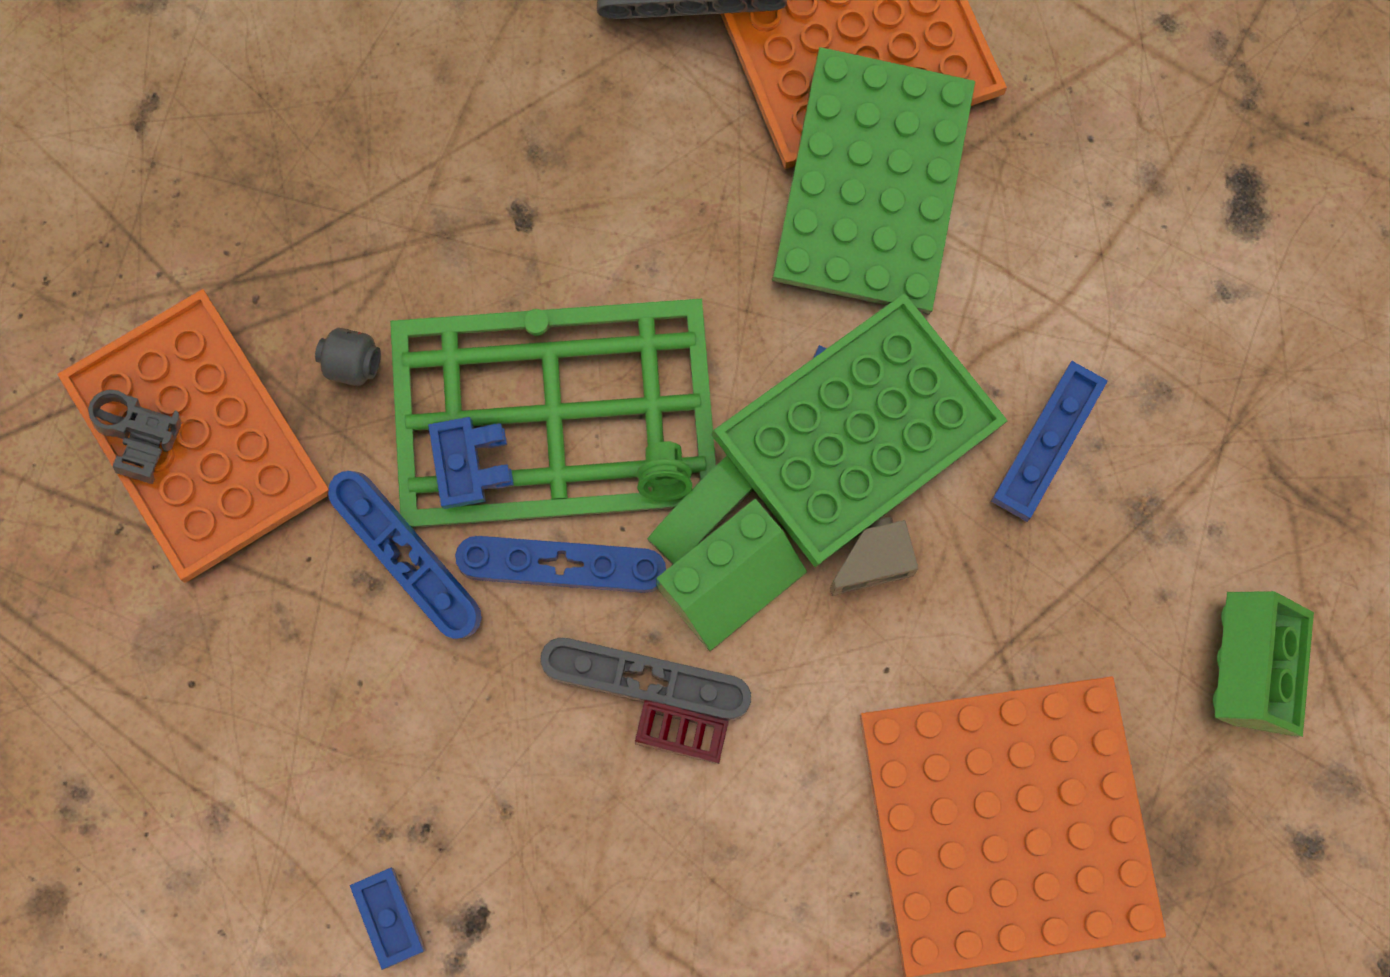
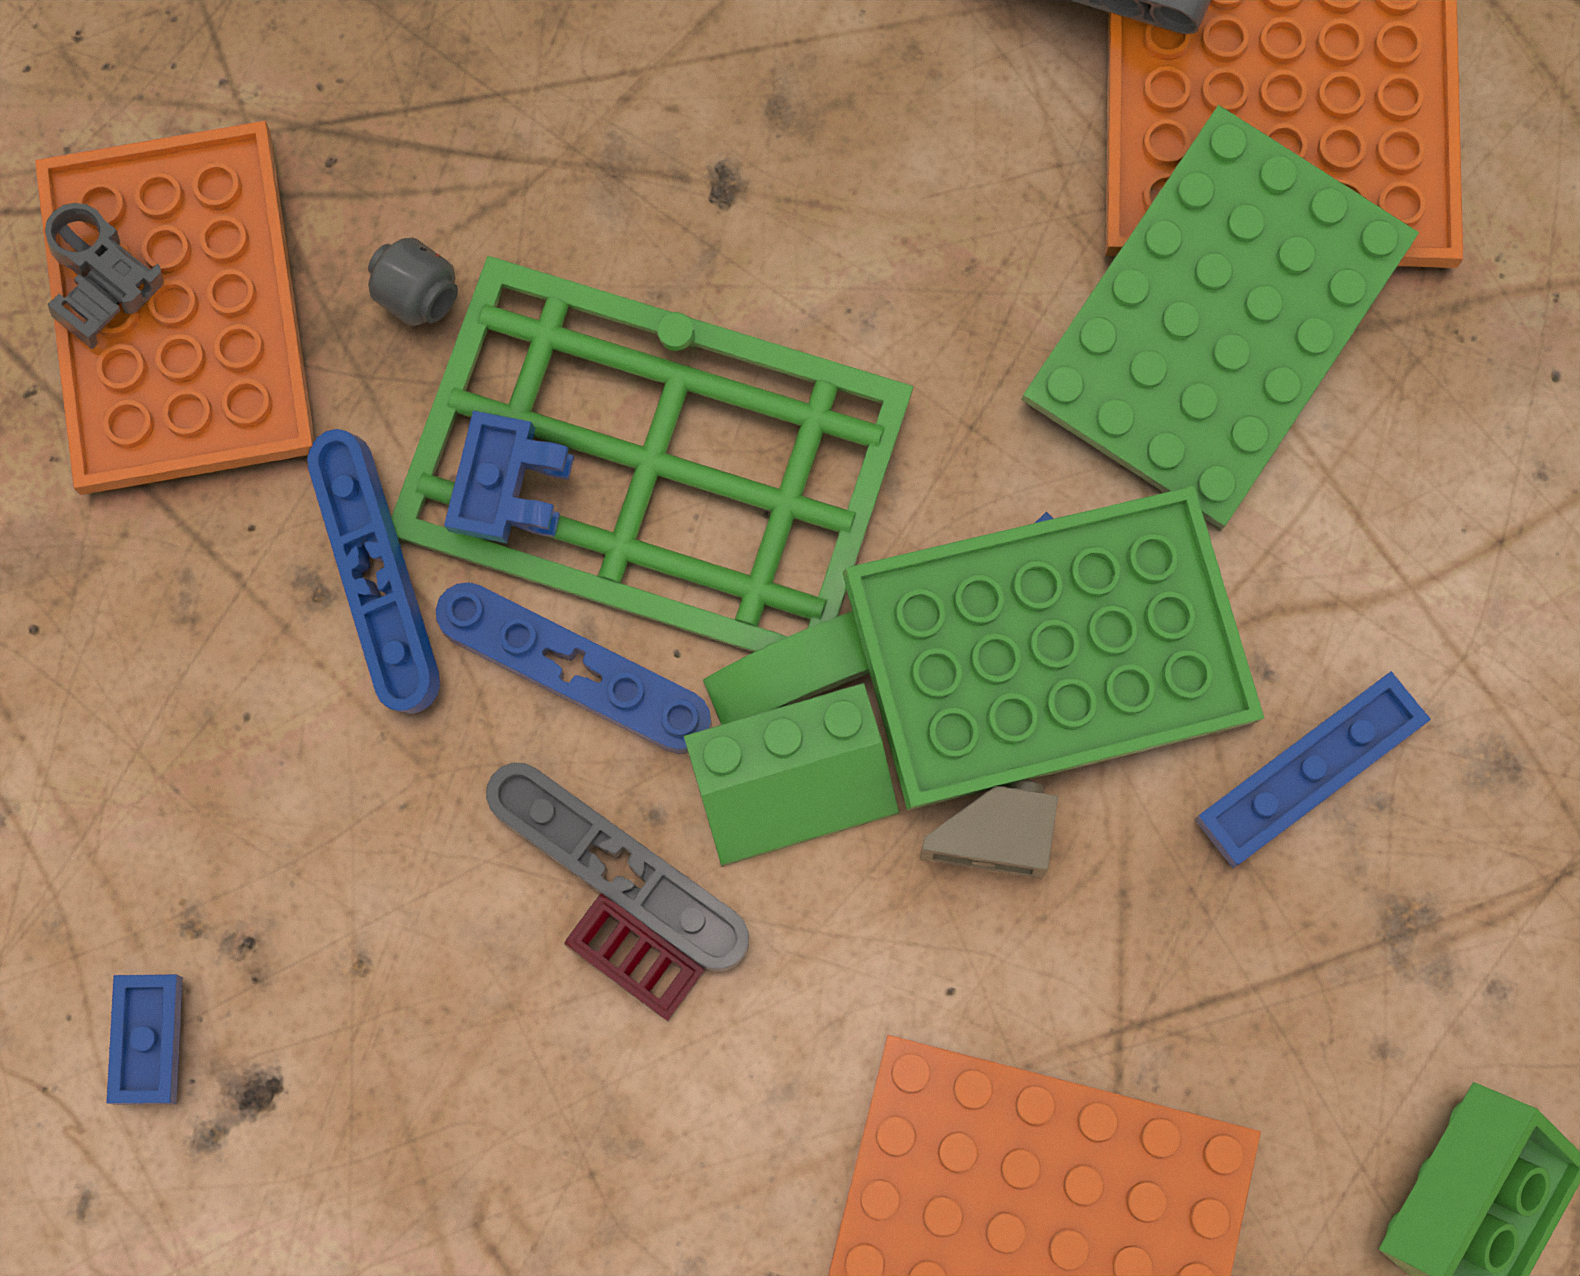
camera: 30 degrees right, 0 degrees up
bright green piece [637,441,693,501] -> none

